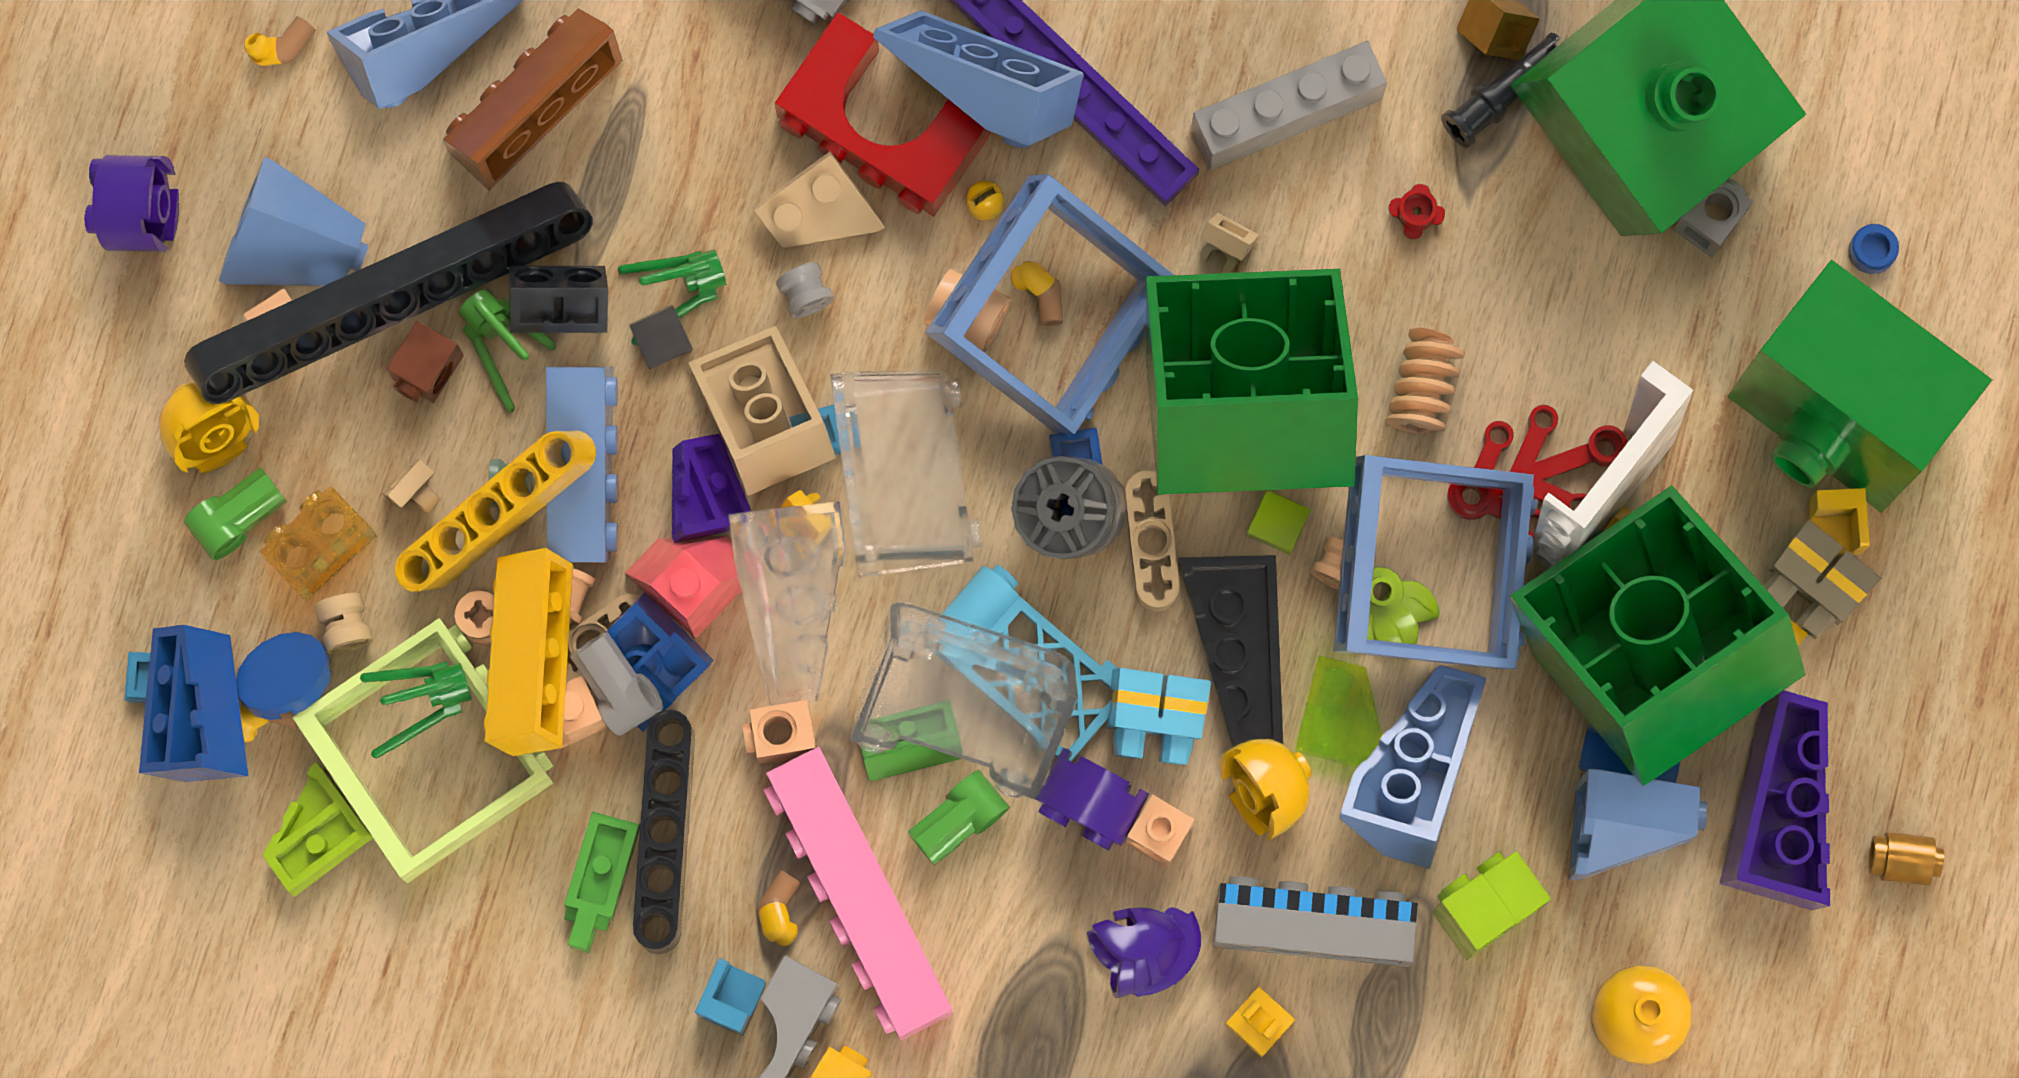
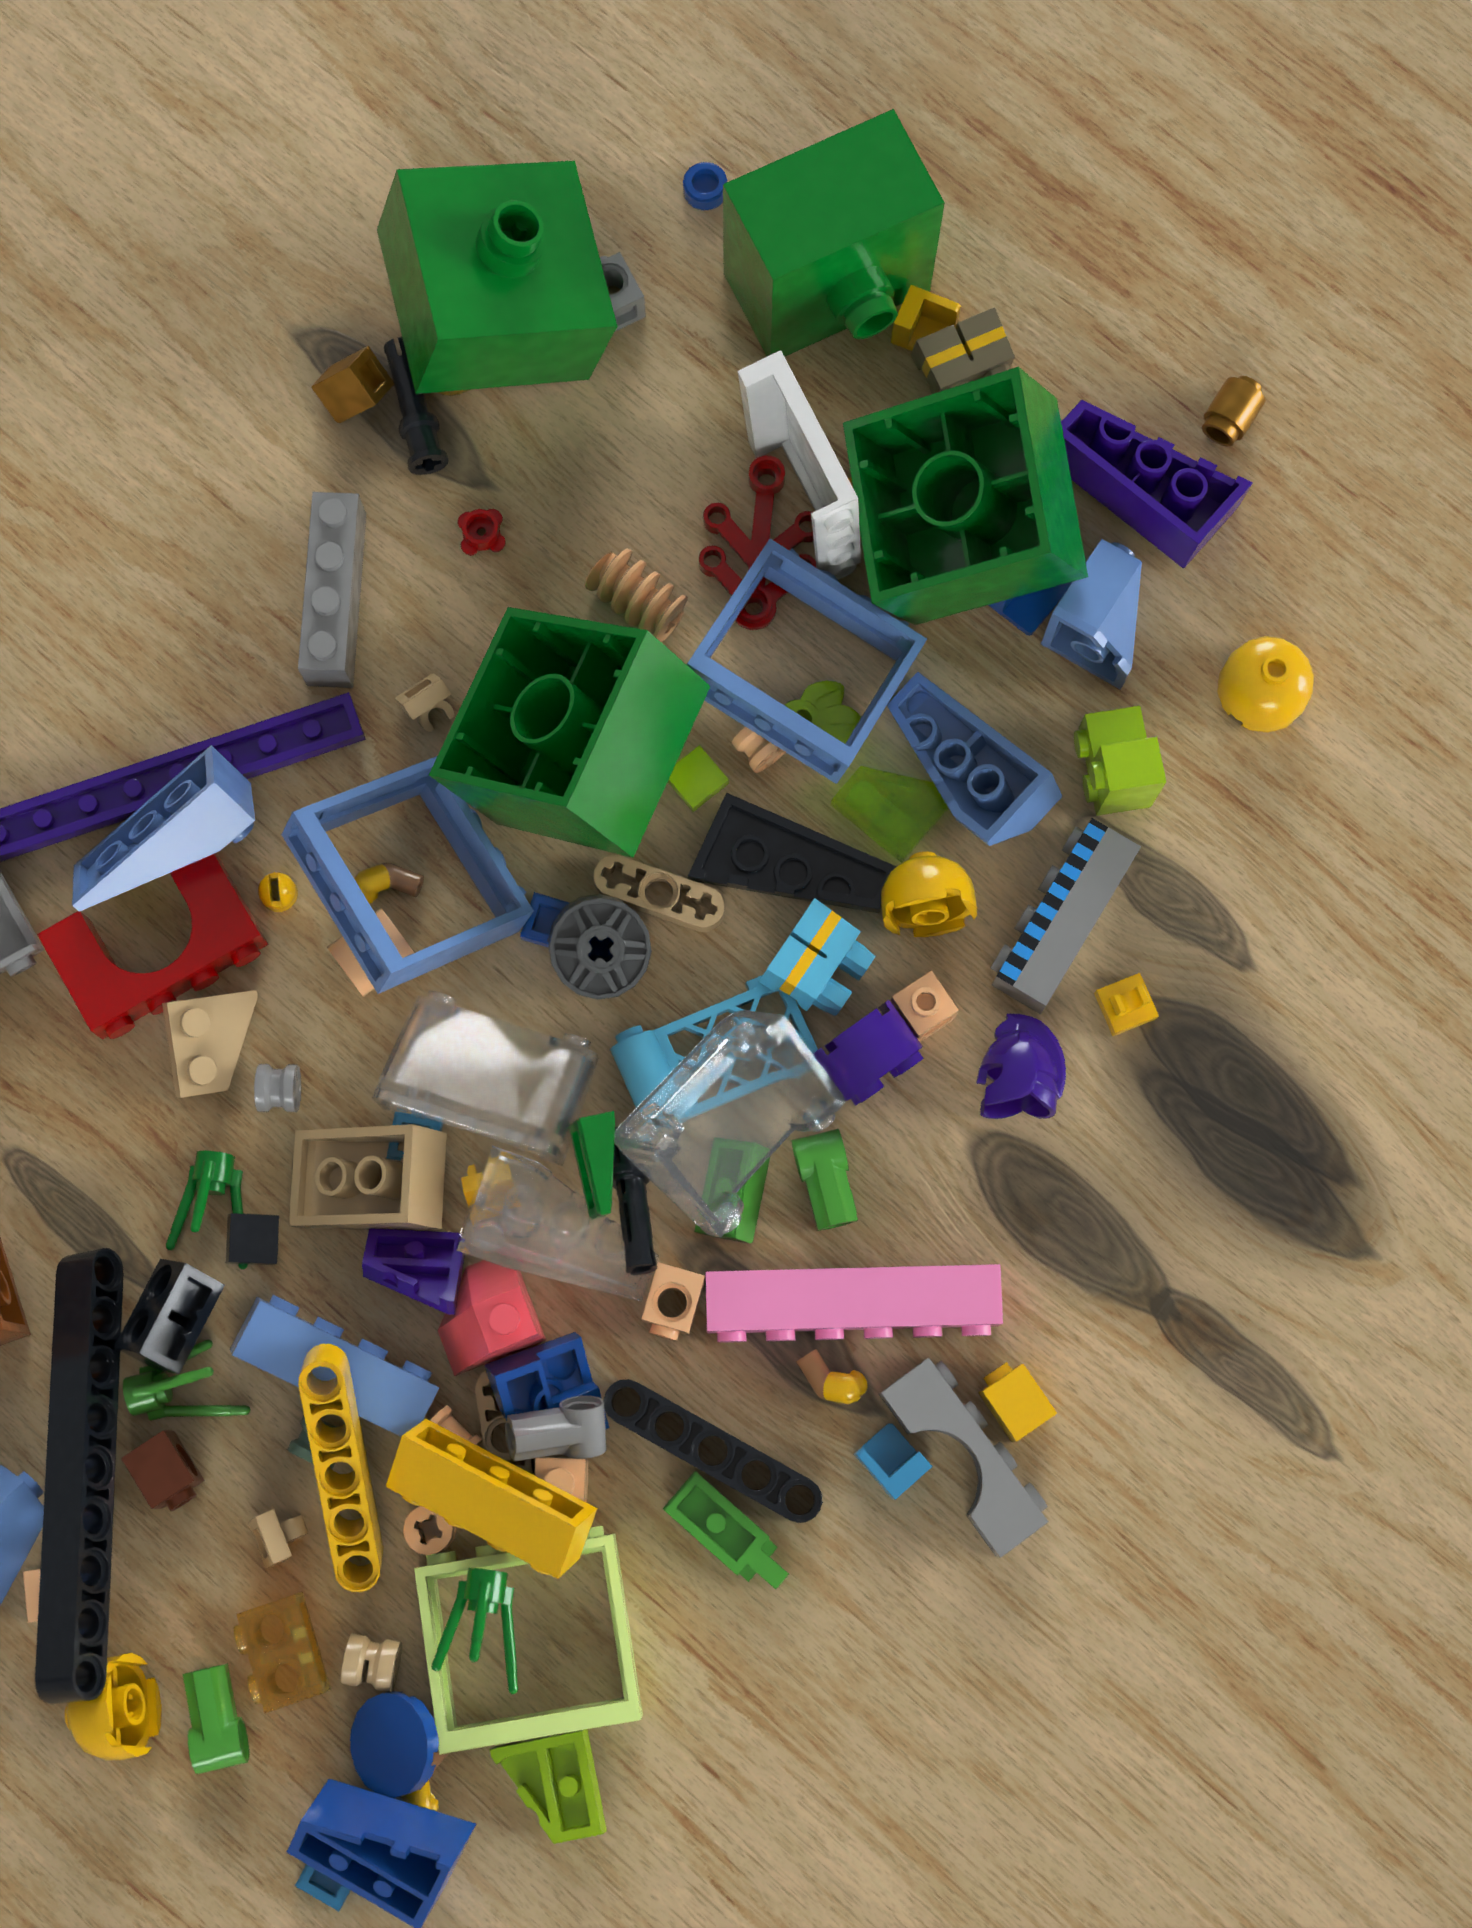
camera: 65 degrees left, 0 degrees up
none -> green slope [569,1111,615,1220]
none -> black pin [613,1125,657,1275]

